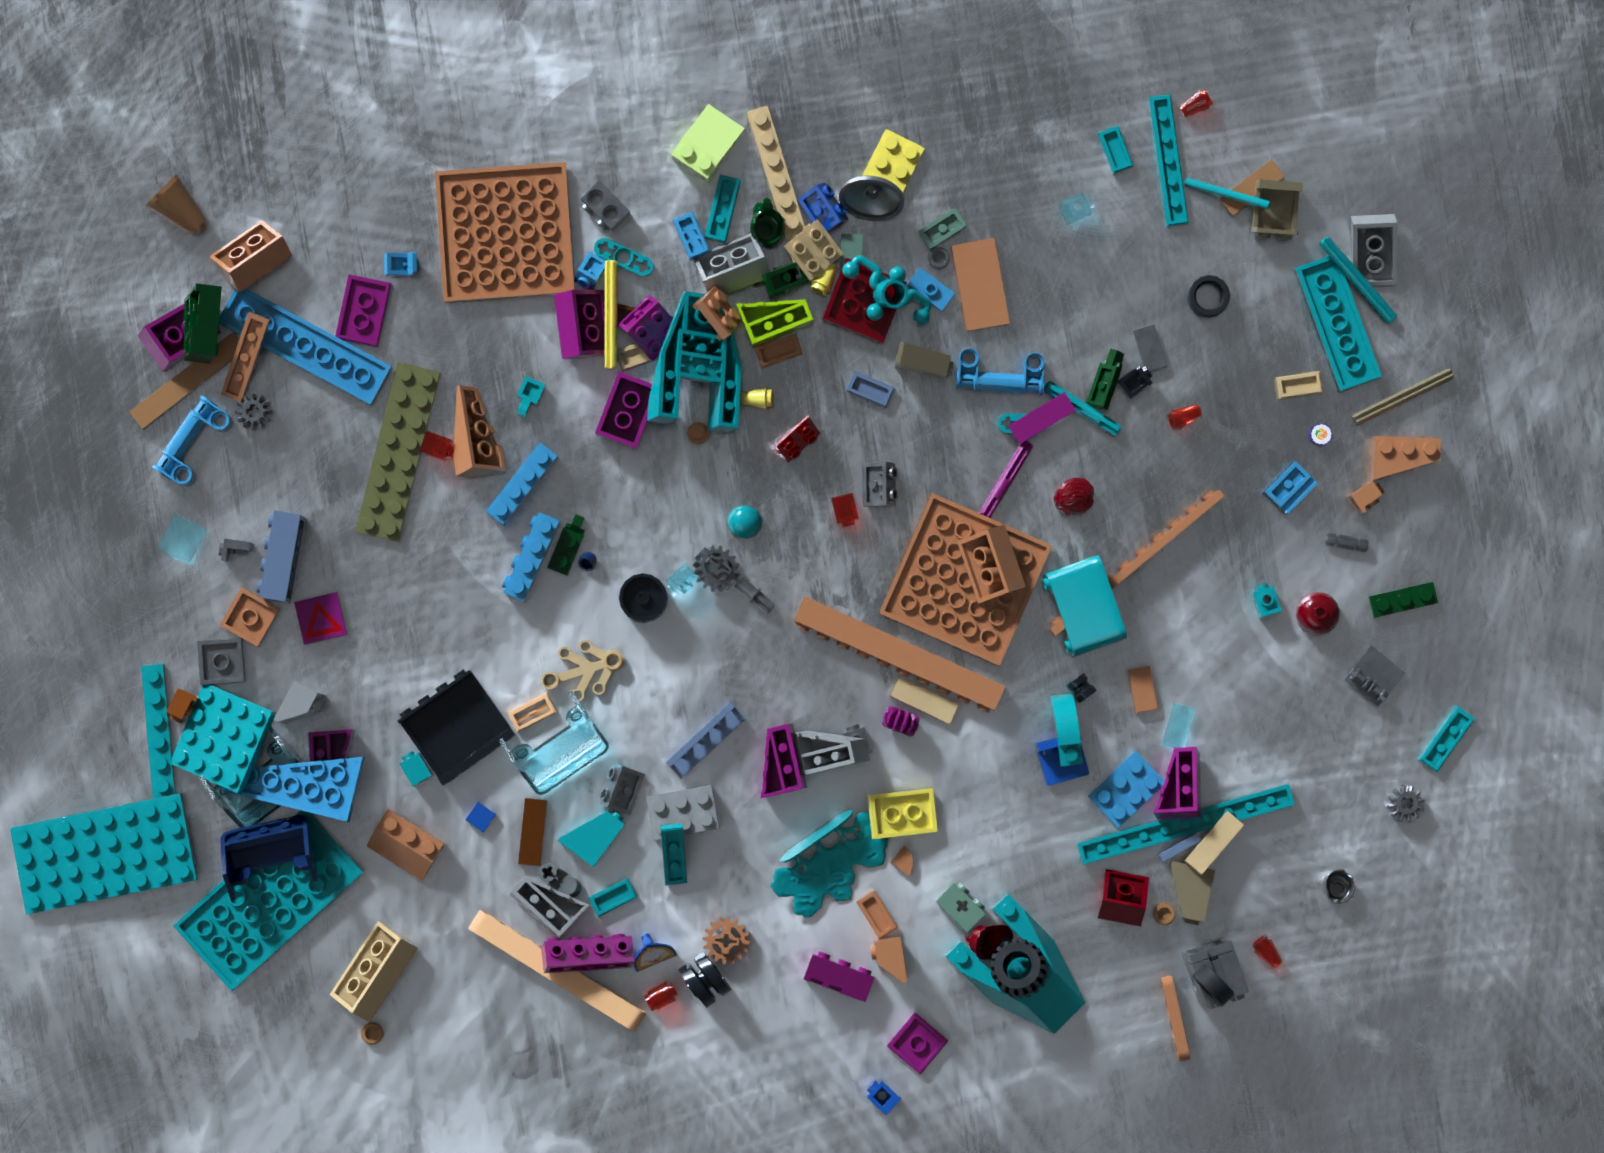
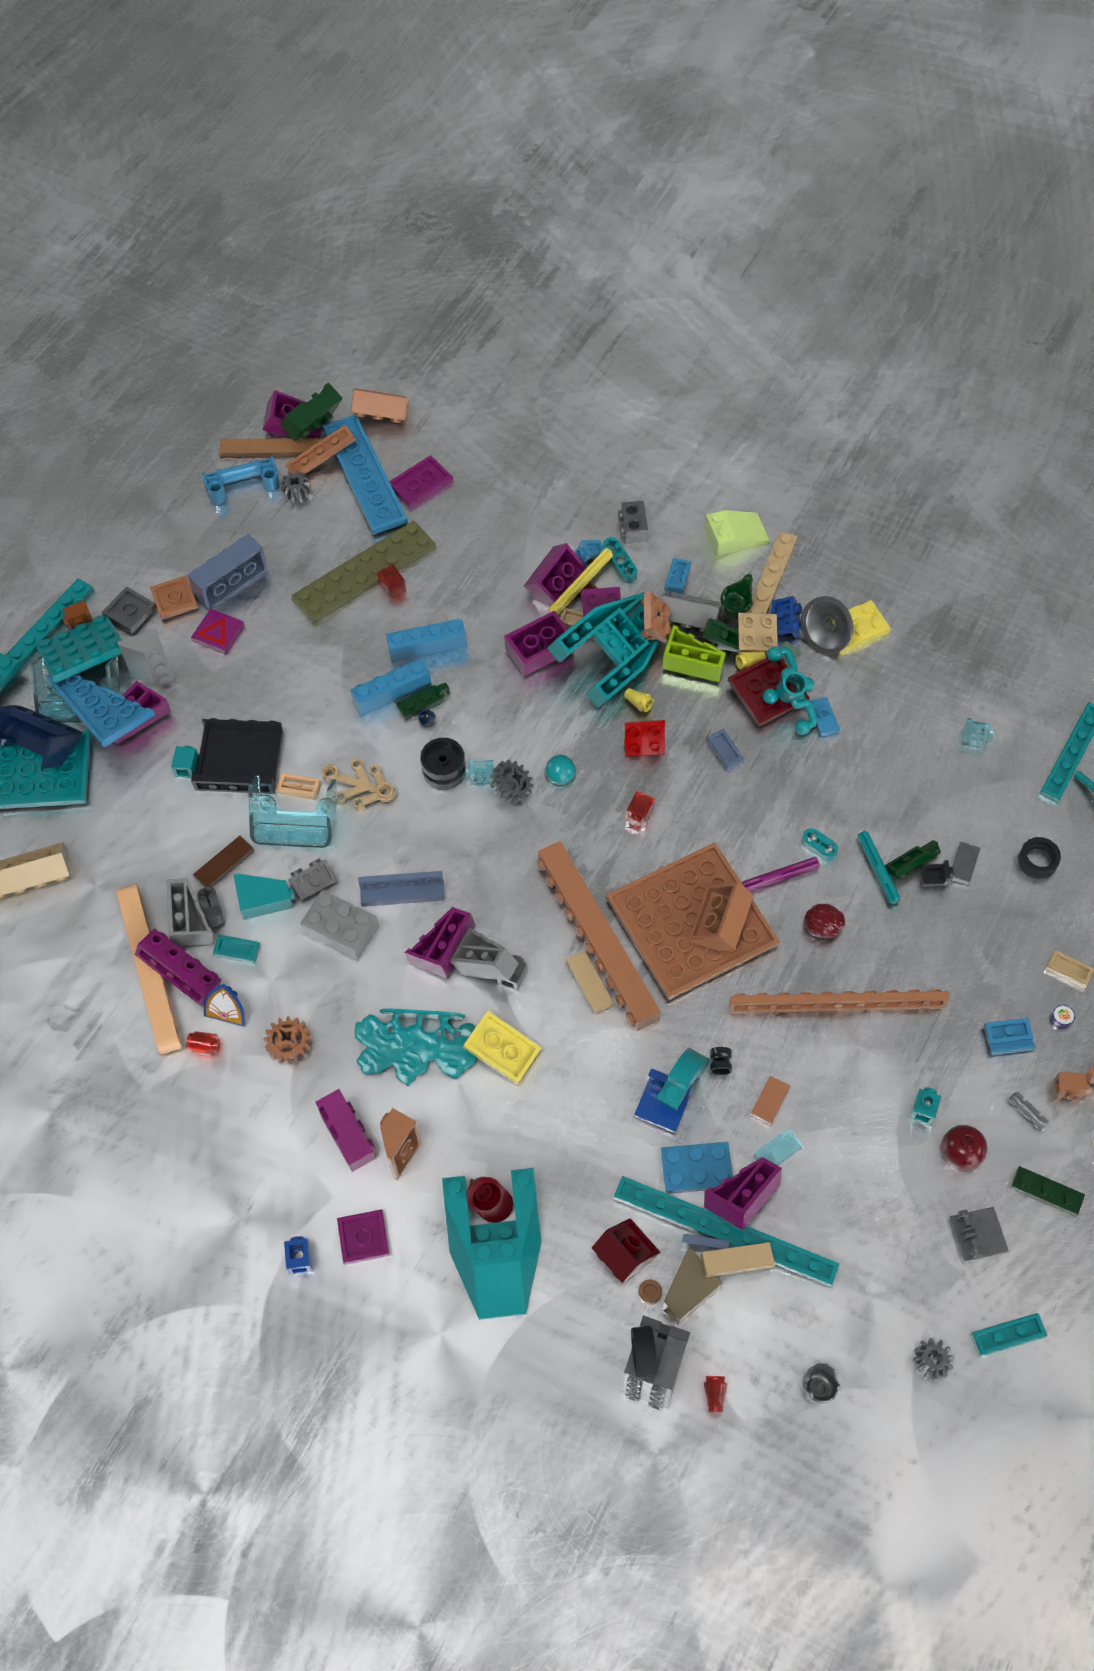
camera: 40 degrees right, 25 degrees down
medium nougat cone [145,175,206,235] -> none
clear light blue piece [157,514,207,564] -> none
flat silver bracket [218,538,253,562] -> none
nougat slope [367,809,446,881] -> none
dark azure bracket [384,252,419,276] -> none
nougat plate [435,162,575,303] -> none
nougat wedge [453,385,506,478] -> none
blue tile [465,802,496,832] -> none
teal plate [517,376,546,417] -> none
teal tile [660,823,687,885] -> none
black wheel [678,951,732,1008] -> none
nougat plate [687,422,709,444] -> none
teal tile [704,174,741,244] -> none
flat silver axle [735,576,775,614] -> none
nougat tile [754,333,803,369] -> none
nougat tile [856,890,898,939] -> none
flat silver bracket [862,462,898,507] -> none
magenta gear [882,706,920,736] -> none
nougat tile [891,845,913,876] -> none
dark tan slope [895,342,954,379] -> none
sand green plate [918,208,967,250] -> none
flat silver tile [928,247,950,270] -> none
sand green brick [936,882,985,932] -> none
nougat tile [951,238,1010,332] -> none
dark azure piece [956,348,1045,395] -> none
black tyre [990,939,1048,998] -> none
magenta tile [1008,392,1076,445] -> none
teal windscreen [1042,555,1127,657] -> none
teal tile [1097,126,1134,174] -> none
nougat beam [1160,975,1190,1062] -> none
clear red cone [1167,404,1202,430] -> none

